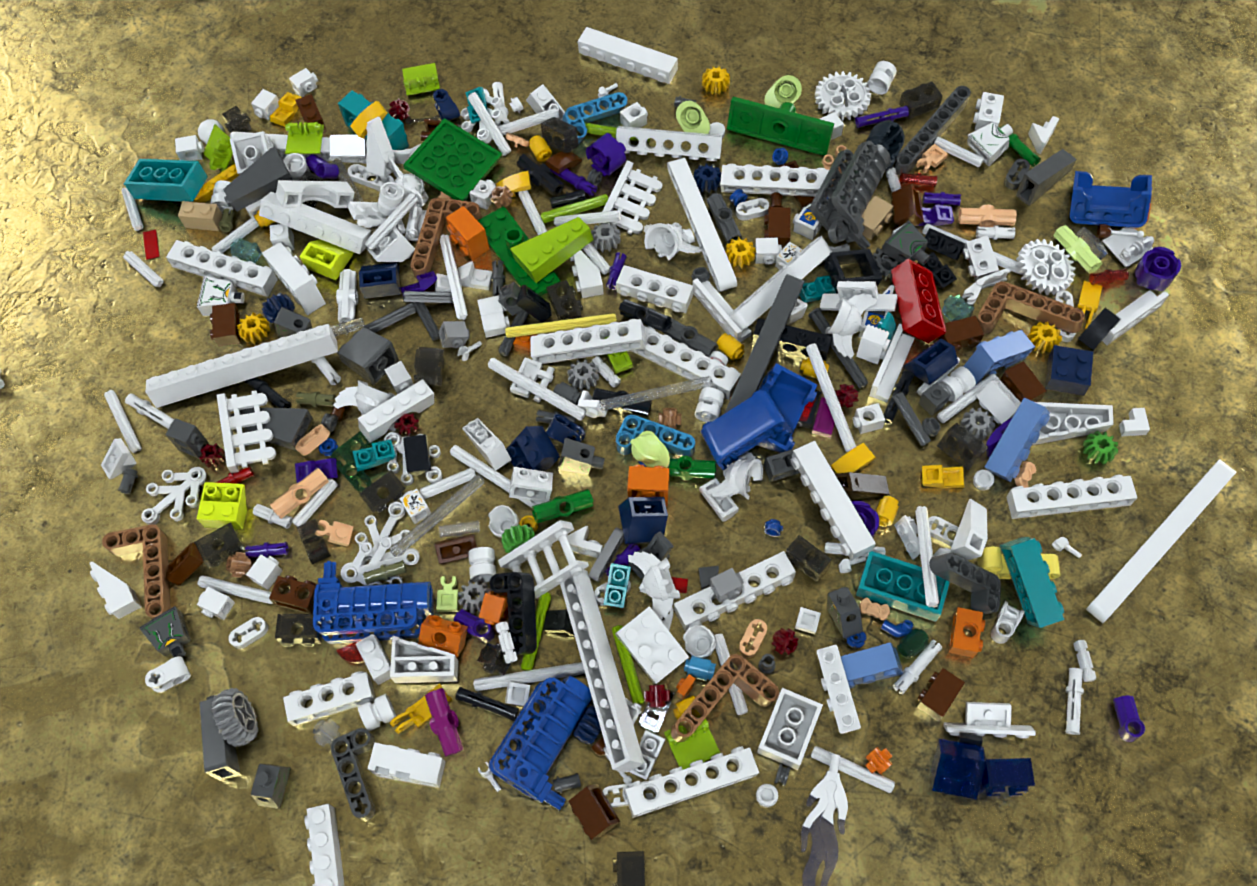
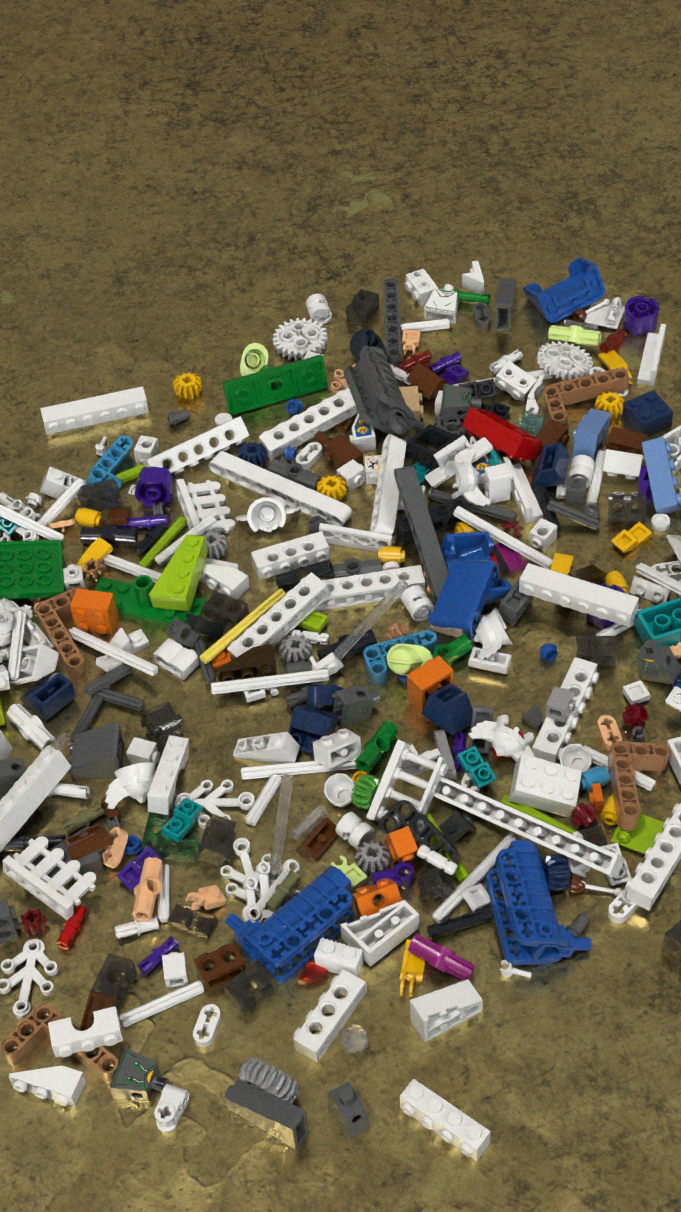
camera: 40 degrees left, 15 degrees down
neon yellow slope [197,482,247,530] -> none
white brick [197,587,235,620] -> none
medium nougat gear [226,552,251,578] -> none
dark grey beam [331,728,376,821] -> none
white wheel [358,693,396,732] -> none
dark red gear [394,413,419,436] -> none
white brick [399,489,432,524] -> none
dark purple slope [400,271,437,295] -> none
black slope [403,434,431,477] -> none
light grey brick [438,321,470,348] -> none
white hand [457,341,482,361] -> none
dark grey pin [491,260,505,296] -> none
reddish brown piece [568,783,620,840] -> none
dark purple pin [606,252,627,290] -> none
yellowish green piece [676,101,710,134] -> none
white hand [839,556,866,573] -> none
dark purple pin [855,106,909,128] -> none
light nougat piece [958,204,1017,227] -> none
light grey gear [960,407,995,441] -> none
black slope [1078,307,1121,350] -> none
none -> white arch [48,1006,123,1057]
none -> reddish brown slope [63,823,111,860]
none -> dark brown slope [217,644,277,682]

